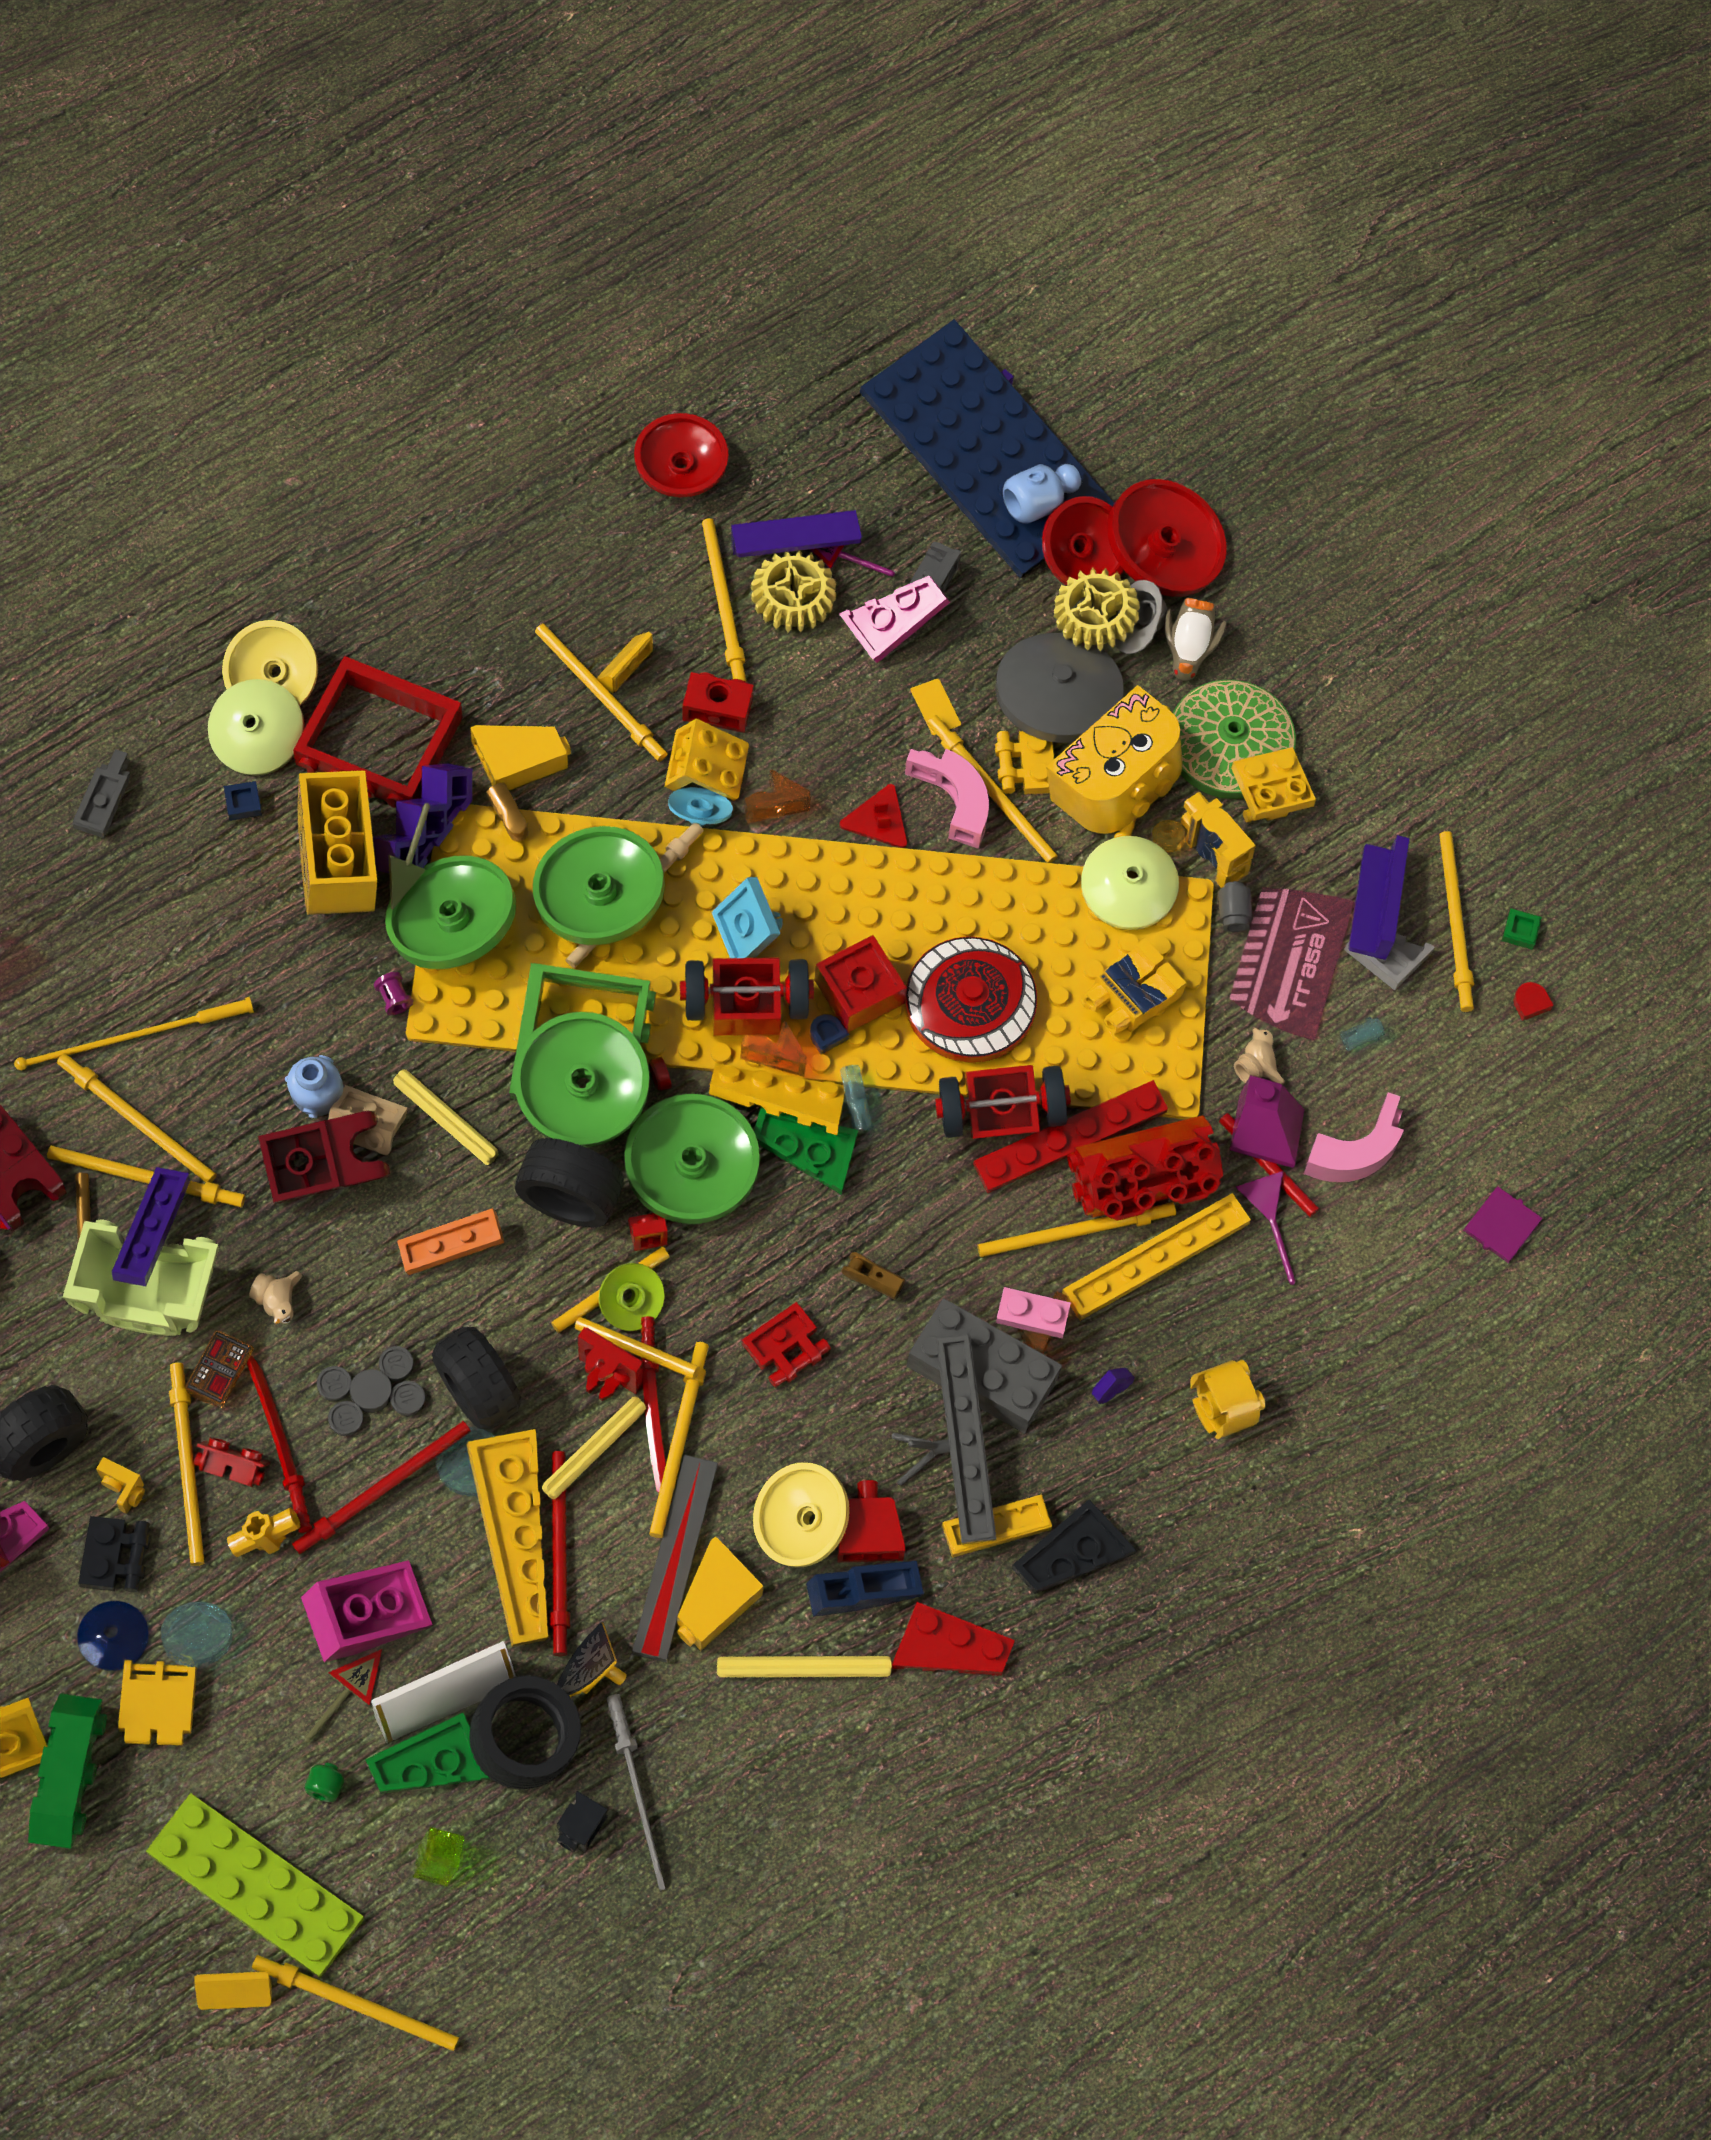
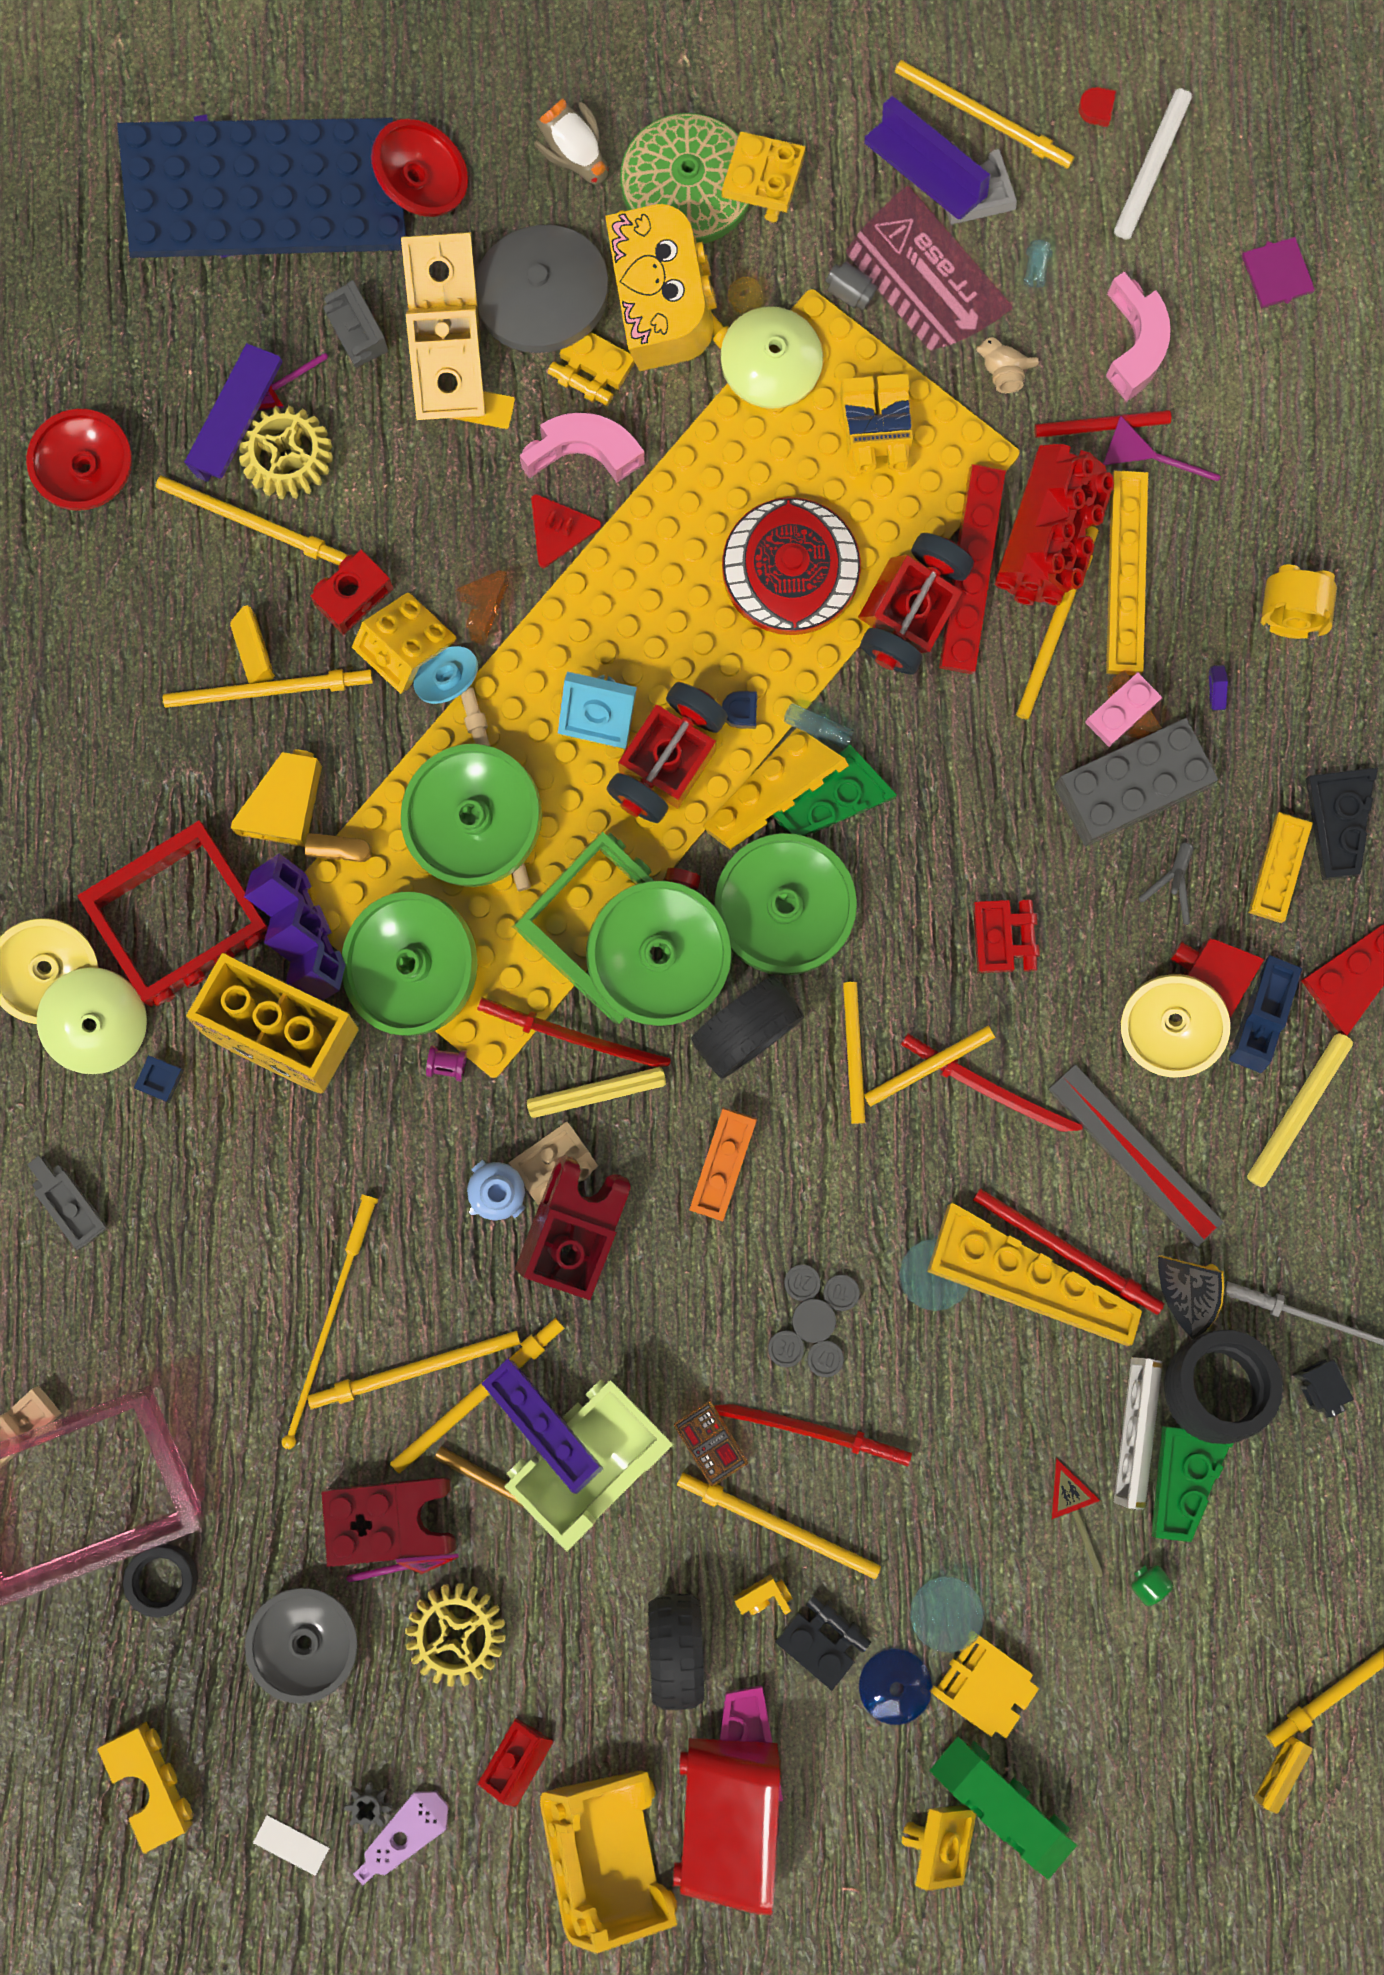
camera: 55 degrees left, 15 degrees up
lime plate [146,1793,364,1979] -> none
red hinge [194,1437,271,1487] -> none
yellow axle [227,1507,300,1557] -> none
tan animal [249,1271,302,1324] -> none
red bar [292,1421,471,1555] -> none
dark pink slope [301,1560,432,1662] -> none
olive piece [389,803,430,909] -> none
clear neon green brick [412,1827,465,1886] -> none
black tyre [432,1327,522,1430] -> none
light yellow axle [542,1396,646,1499] -> none
red piece [578,1327,643,1401] -> none
lime dish [599,1263,664,1331] -> none
red bracket [628,1213,668,1251] -> none
yellow bar [649,1342,709,1538] -> none
yellow slope [677,1536,763,1651] -> none
clear orange slope [740,1021,807,1077] -> none
red container [814,935,907,1033] -> none
wing [839,576,950,663] -> none
pearl gold bar [841,1252,905,1300] -> none
yellow bar [927,715,1058,863] -> none
dark grey tile [936,1333,996,1545] -> none
light blue piece [1003,464,1081,524] -> none
light yellow gear [1054,568,1140,651] -> none
red dish [1107,479,1227,597] -> none
light grey piece [1115,580,1168,654] -> none
yellow hips [1180,792,1256,888] -> none
magenta slope [1229,1075,1305,1168] -> none
green tile [1501,908,1542,950] -> none
none -> yellow bracket [401,232,485,420]
none -> red sword [477,997,671,1067]
none -> white axle [1114,88,1192,239]

